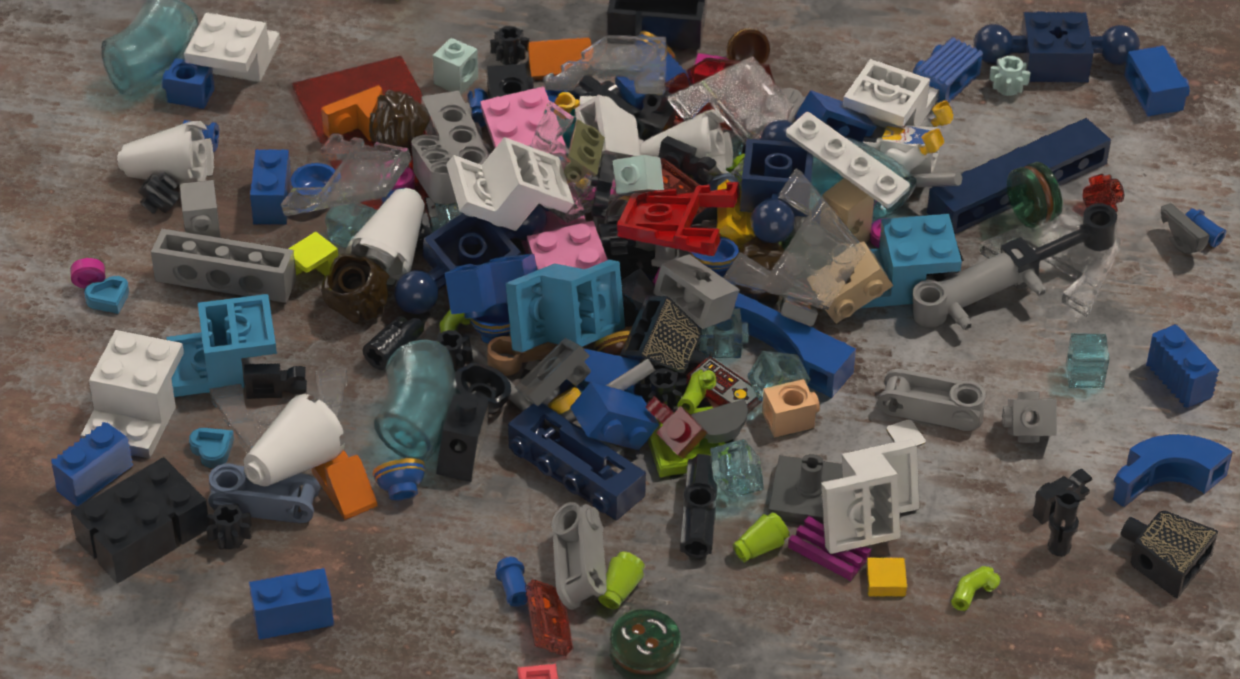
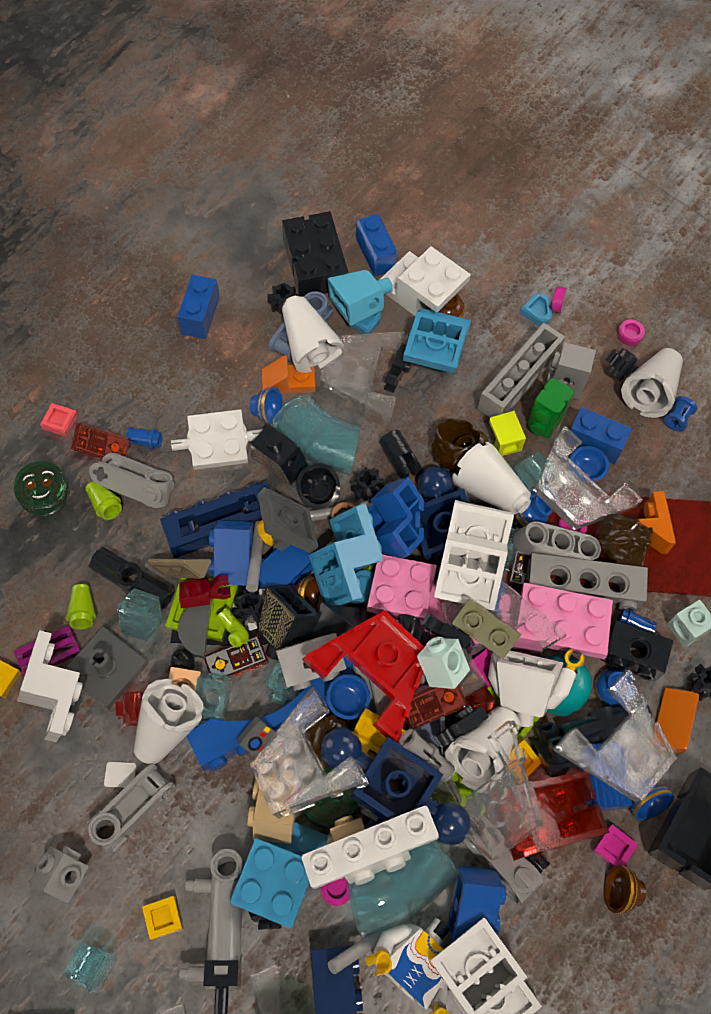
camera: 115 degrees right, 20 degrees up
none -> clear red gear [115,691,144,727]
none -> white cone [134,679,204,764]
none -> yellow tile [142,896,183,940]
none -> dark tan slope [148,558,211,579]
none -> white plate [171,409,263,470]
none -> black hinge [171,649,195,670]
none -> medium azure torso [328,270,393,326]
none -> light grey pin [399,729,455,782]
none -> green brick [527,378,574,438]
none -> dark pink tile [617,319,645,346]

